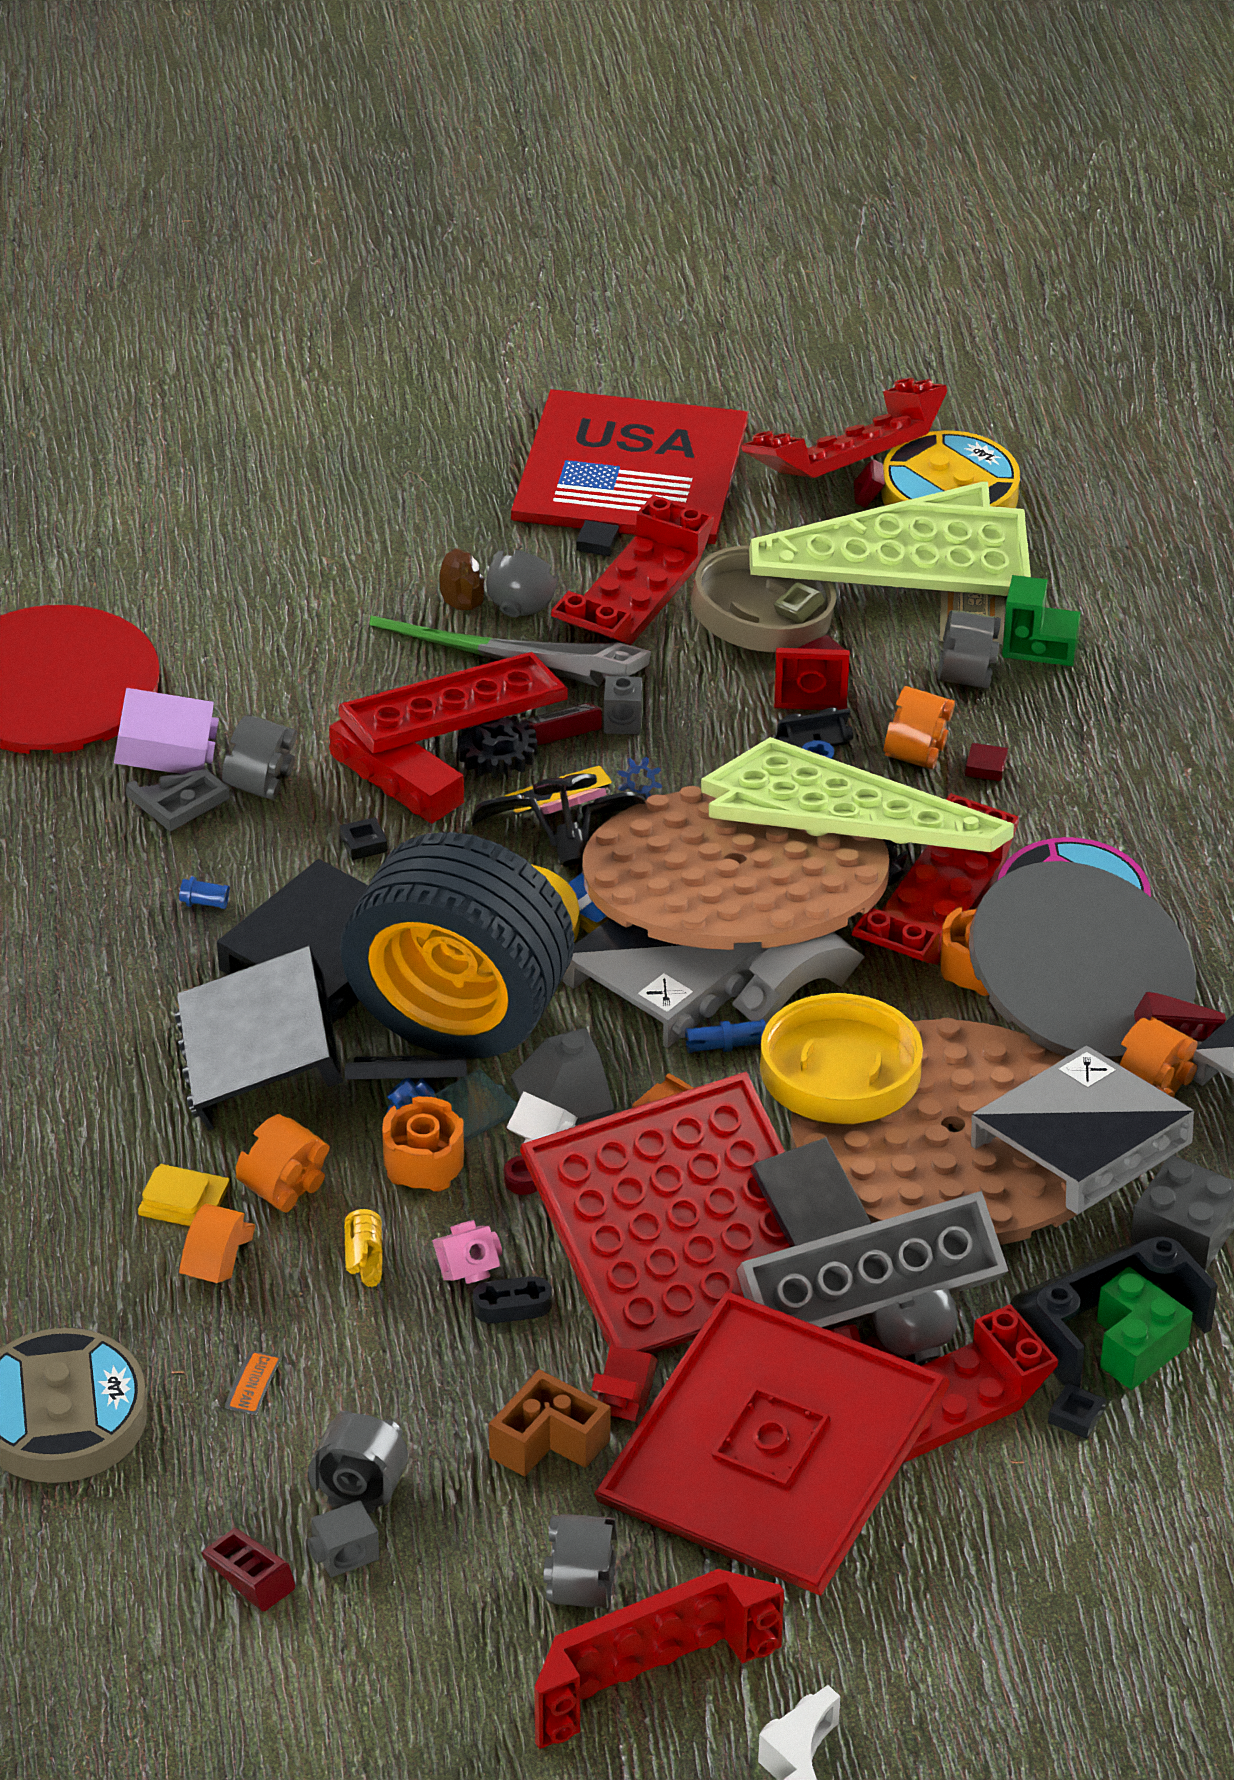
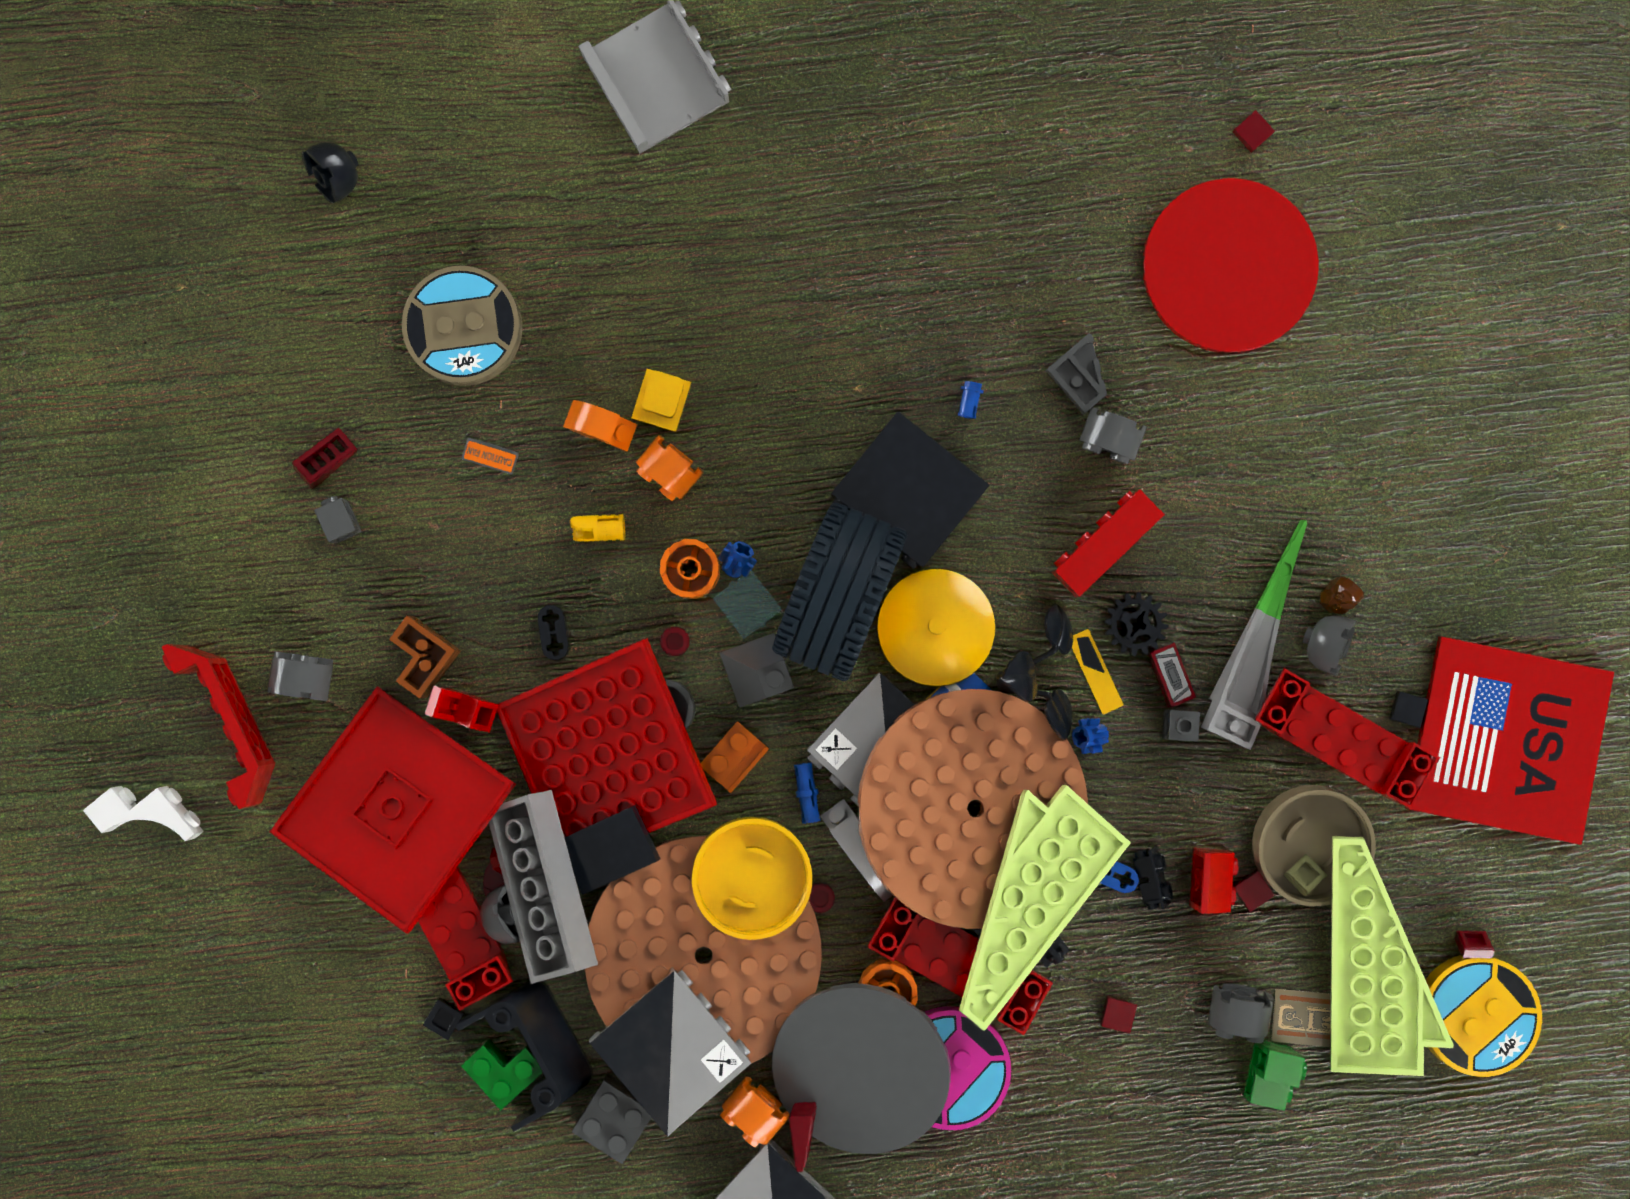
camera: 90 degrees right, 45 degrees up
lavender brick [114,688,219,775] -> none
panel [174,946,343,1131] -> none
dark grey brick [308,1410,408,1514] -> none
red tile [338,651,568,754] -> none
black tile [340,817,388,860] -> none
black tile [345,1054,467,1079] -> none
bright pink brick [432,1220,502,1284] -> none
white brick [507,1091,577,1143] -> none
bright pink piece [535,788,607,815] -> none
red slope [741,377,948,478] -> none
orange brick [883,686,955,770] -> none

